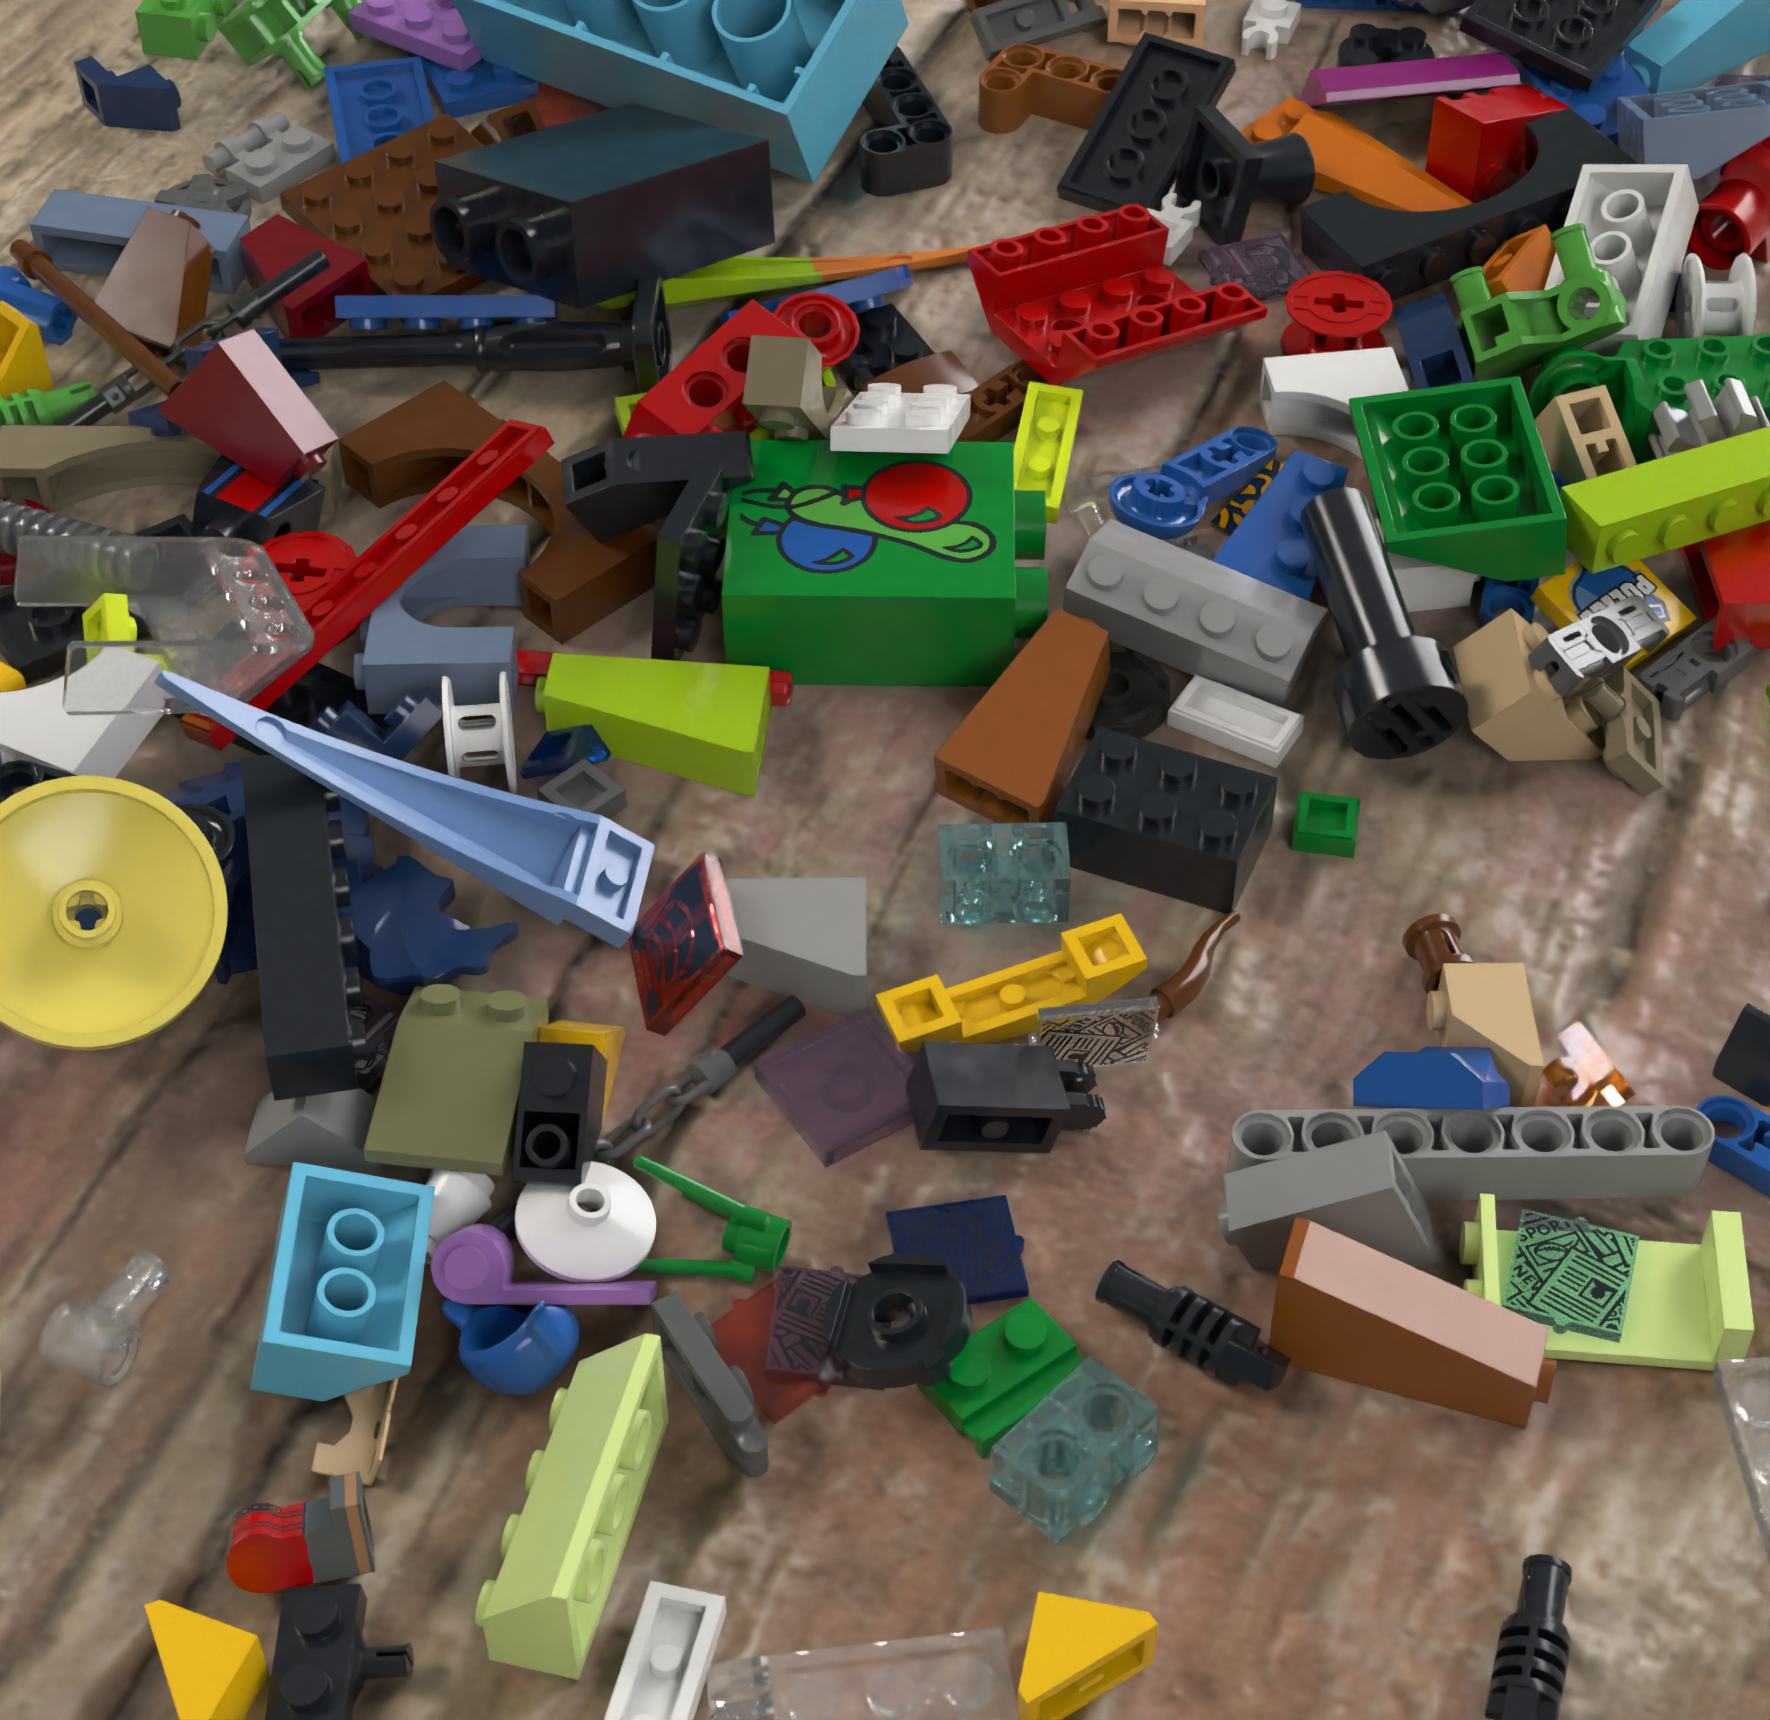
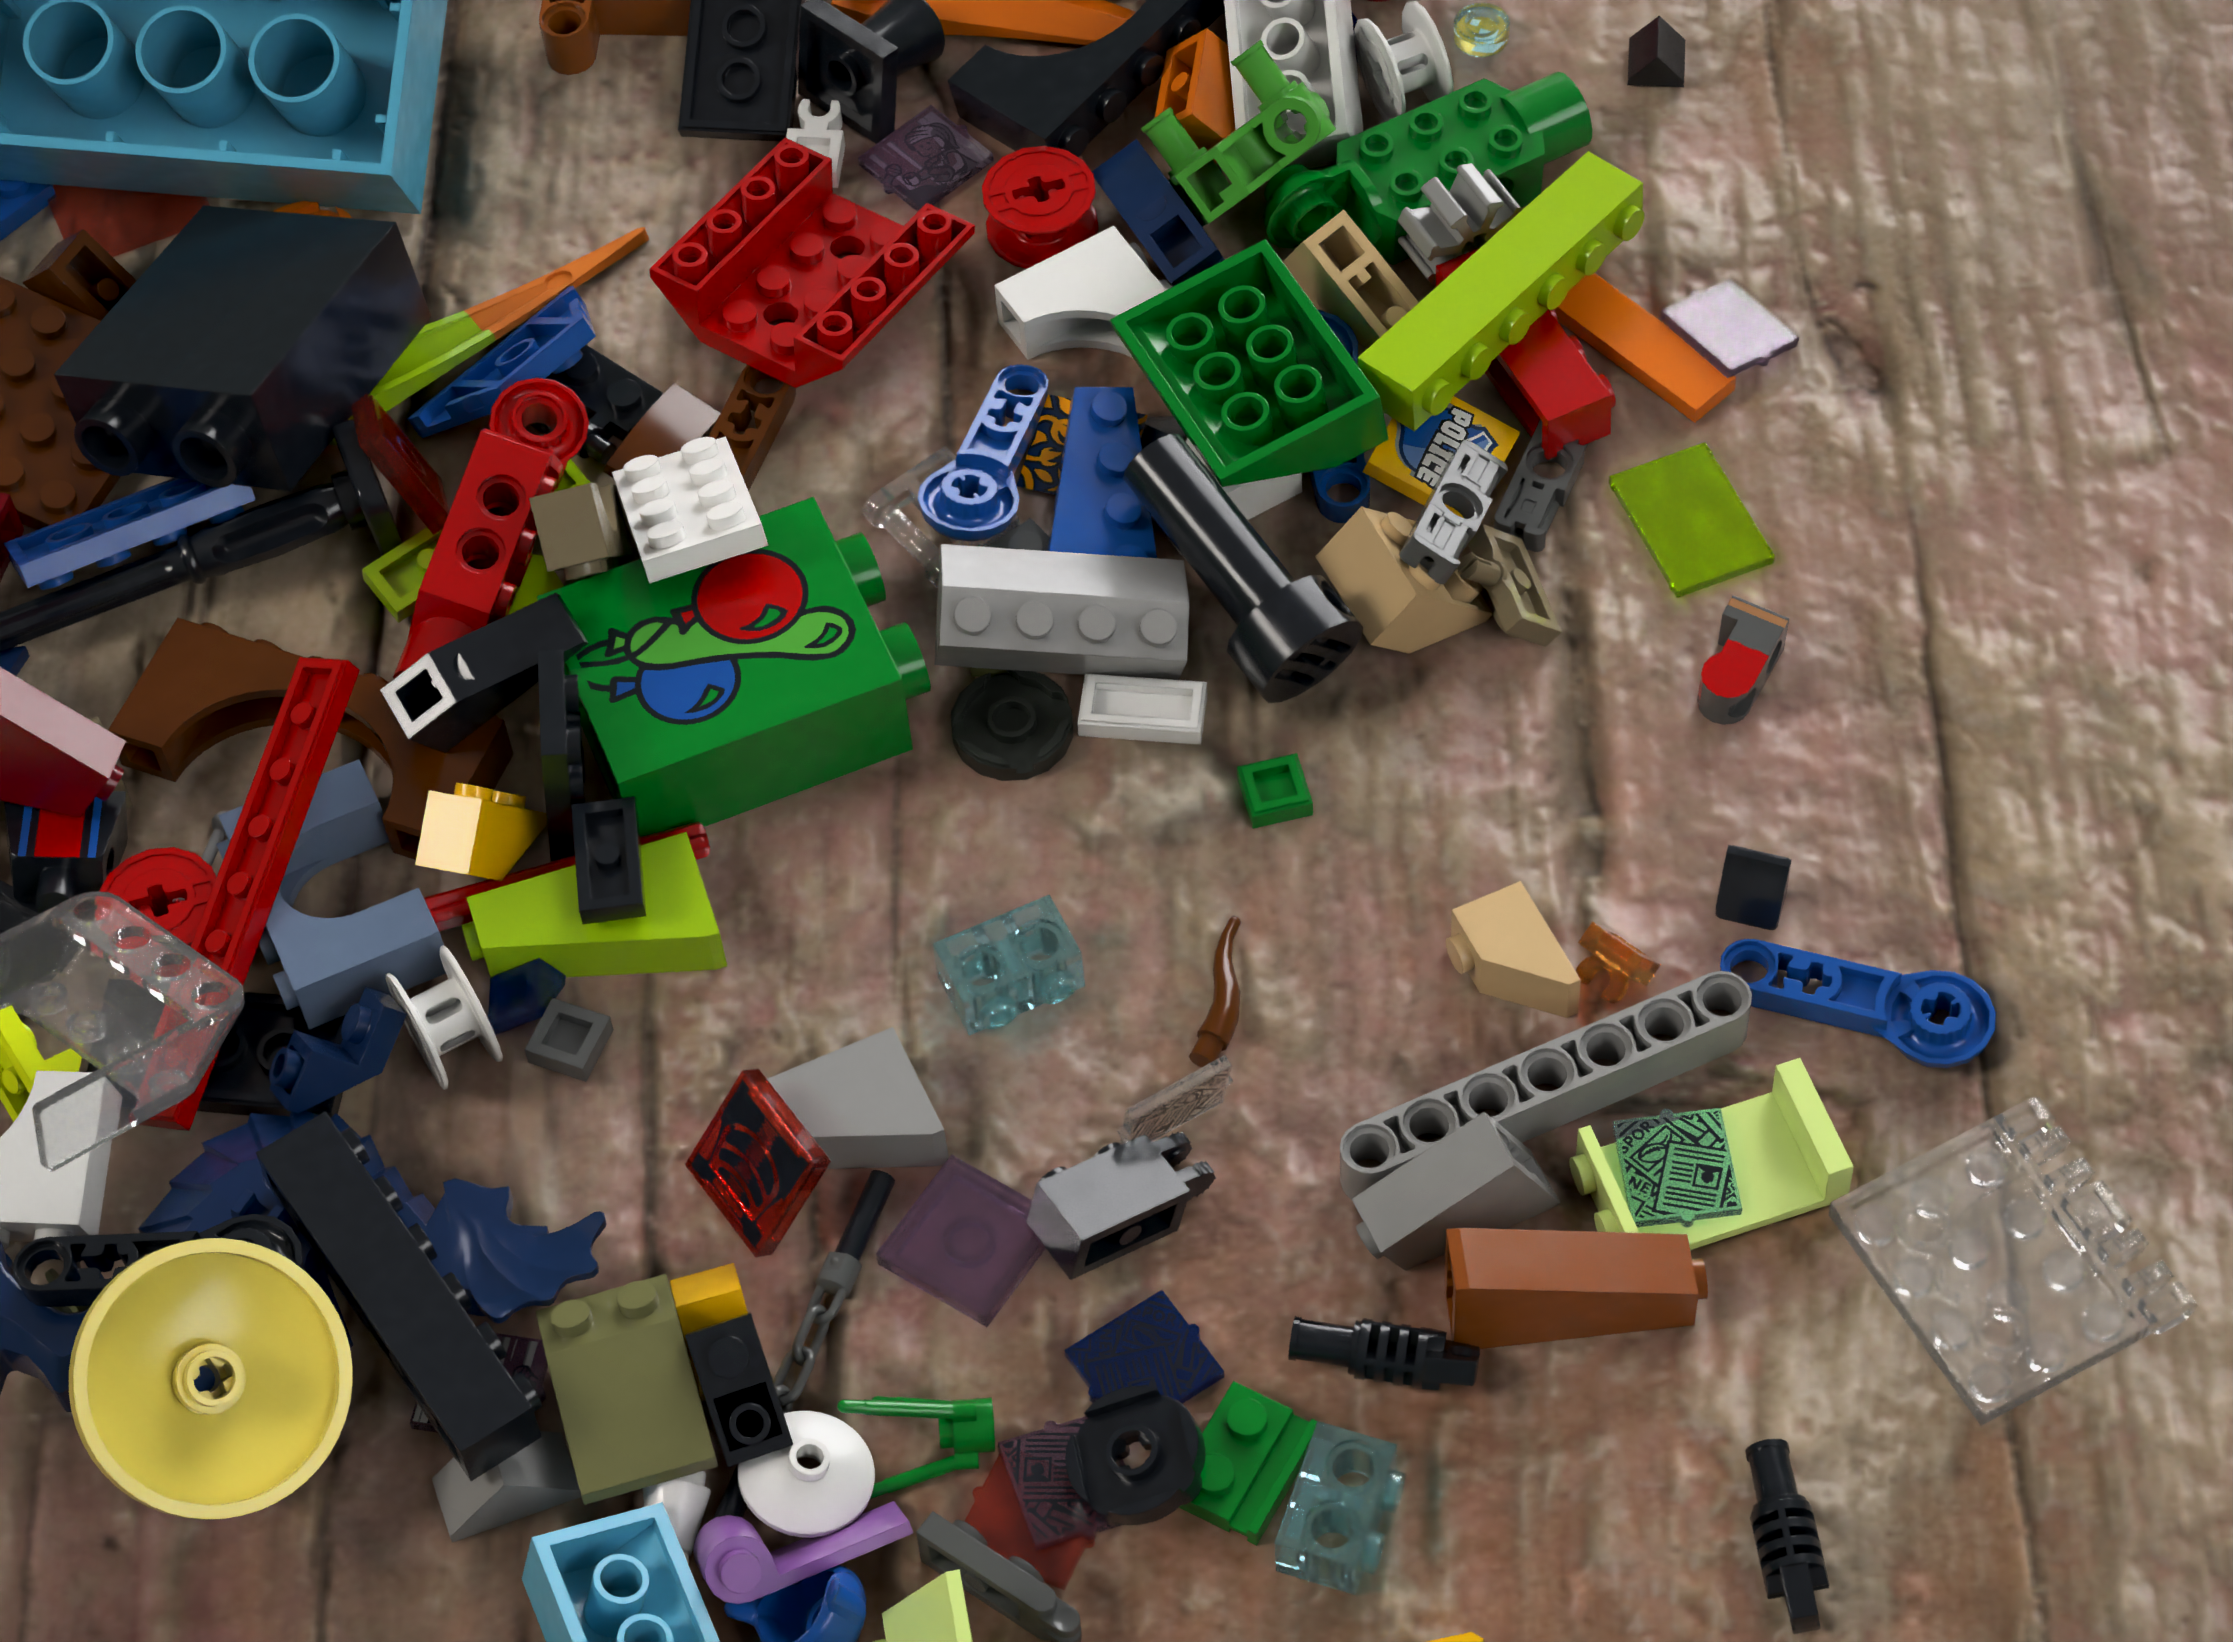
camera: 20 degrees left, 10 degrees up
medium blue plate [154,671,655,949] -> none
black beam [860,45,953,197] -> none
yellow slope [876,913,1148,1053] -> none
dark orange slope [933,608,1111,846] -> none
neon yellow plate [1014,381,1084,524] -> none
black brick [1052,727,1278,914] -> none
blue slope [1353,1046,1510,1110] -> none
reddish brown bush [1402,913,1477,994] -> none
none -> clear red tile [351,393,449,535]
none -> yellow slope [415,783,547,881]
none -> black plate [571,796,646,925]

